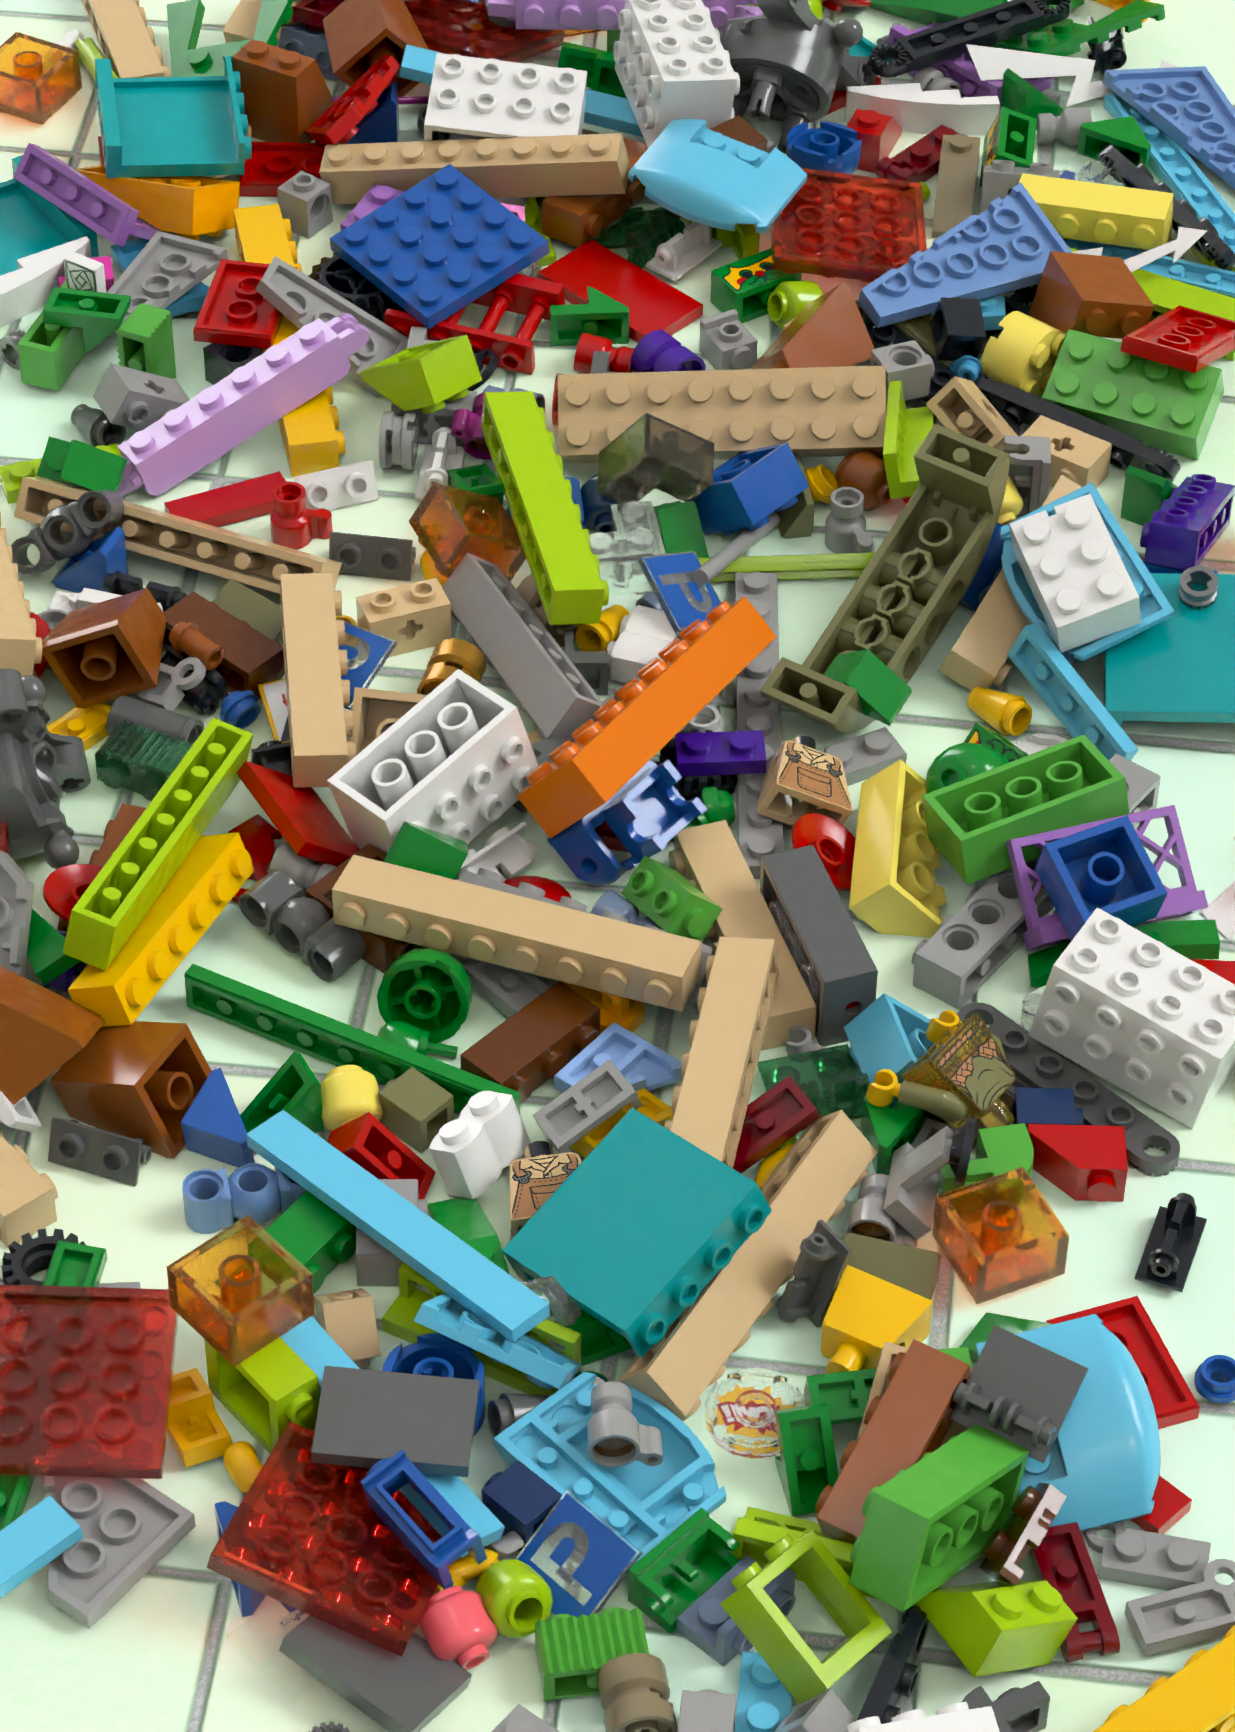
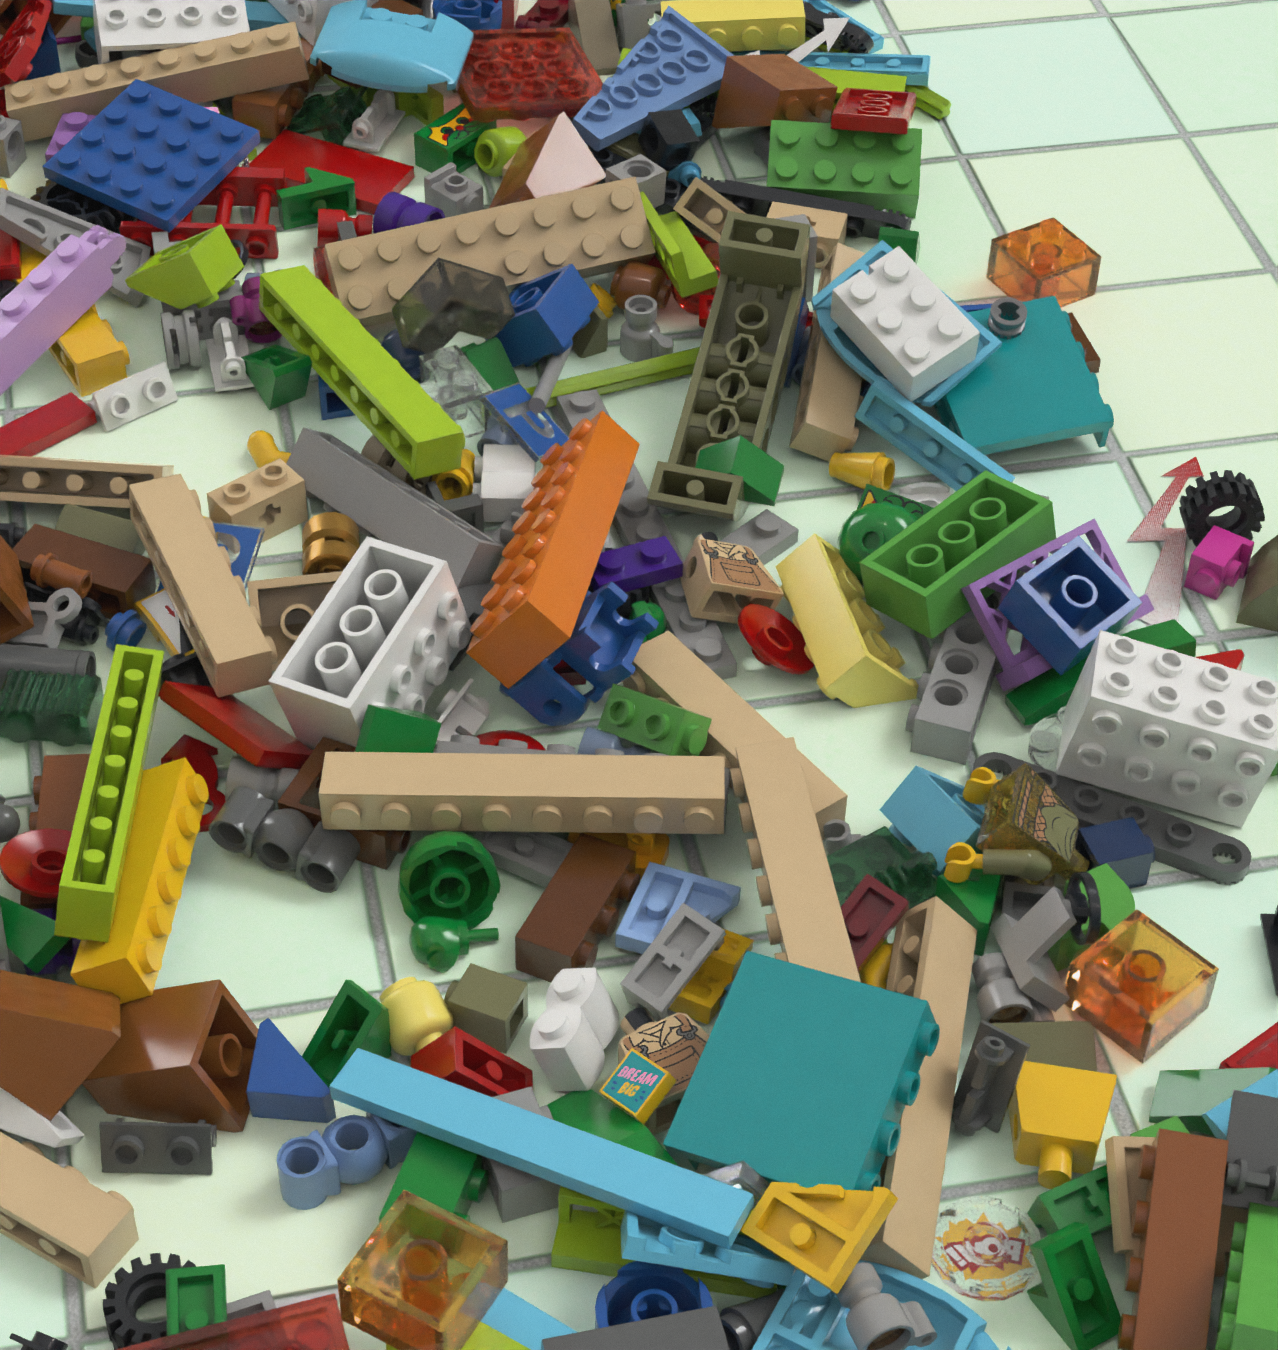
camera: 20 degrees left, 0 degrees up
green tile [184,964,520,1115] -> none
red piece [270,482,333,550] -> none
tan slope [313,1288,381,1368] -> none
dark grey hinge [329,532,416,581] -> none
clear orange brick [408,483,526,582] -> none
dark grey brick [760,845,878,1047] -> none
light yellow brick [981,311,1066,397] -> none
red slope [1027,1124,1128,1202] -> none
dark purple brick [1140,474,1235,570] -> none
none -> tile [599,1048,677,1125]
none -> yellow wing [740,1182,898,1294]

